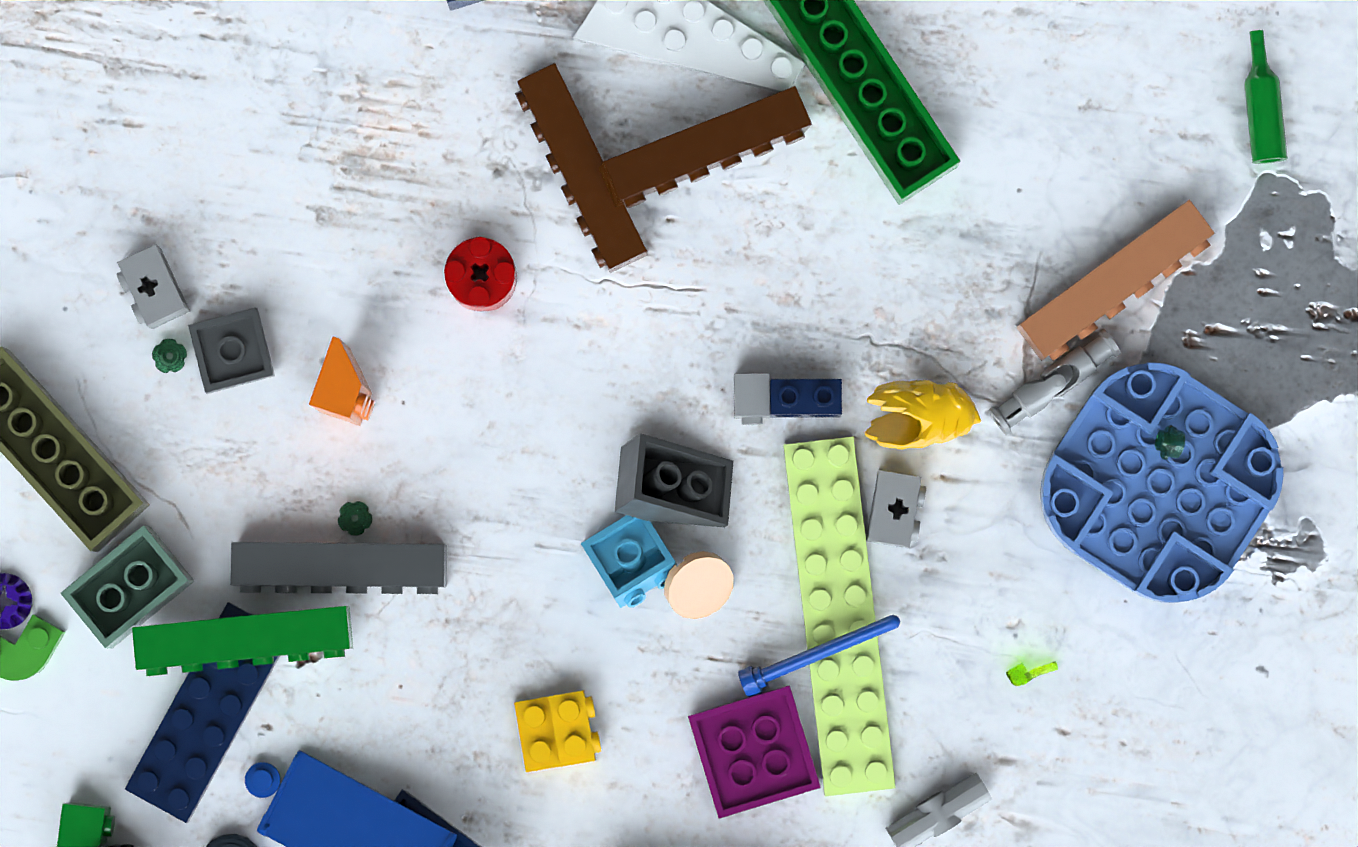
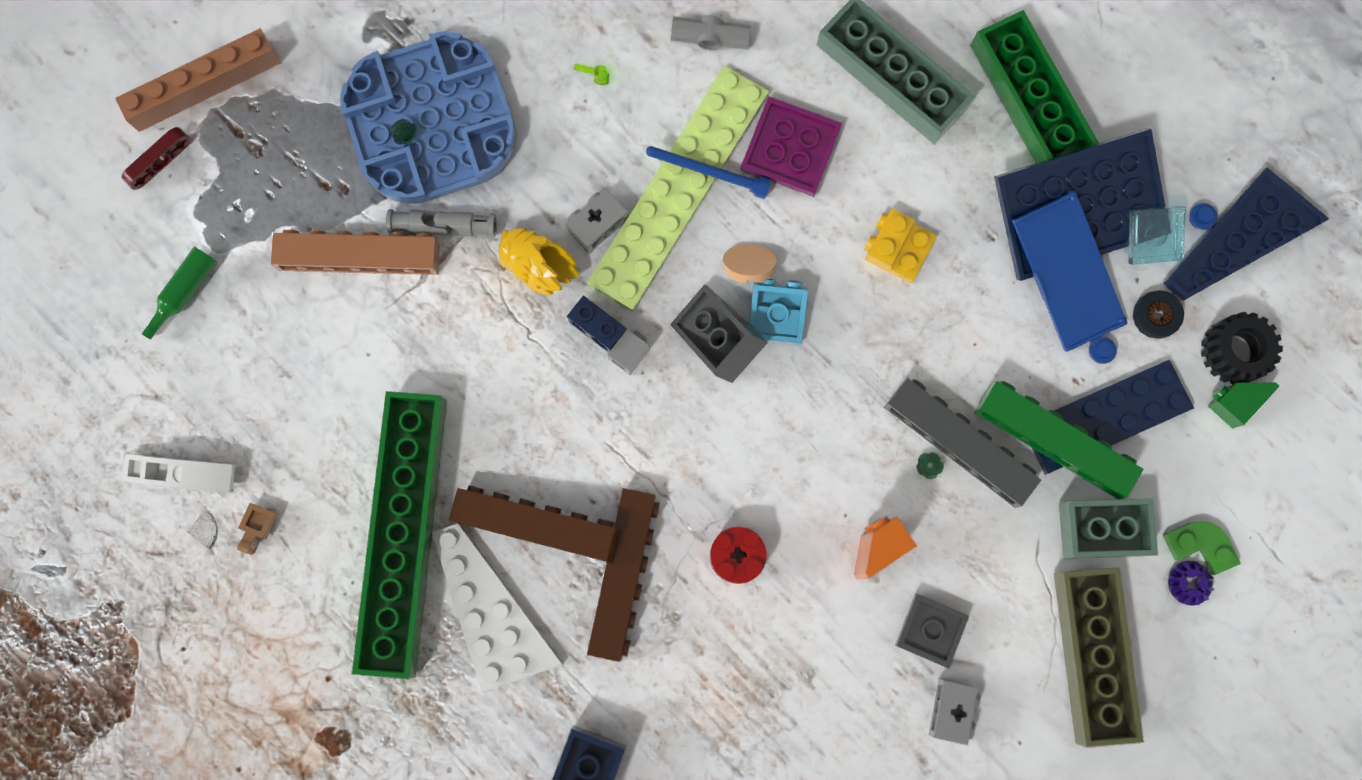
camera: 145 degrees left, 5 degrees down
clear green plate [152,339,187,373] -> none

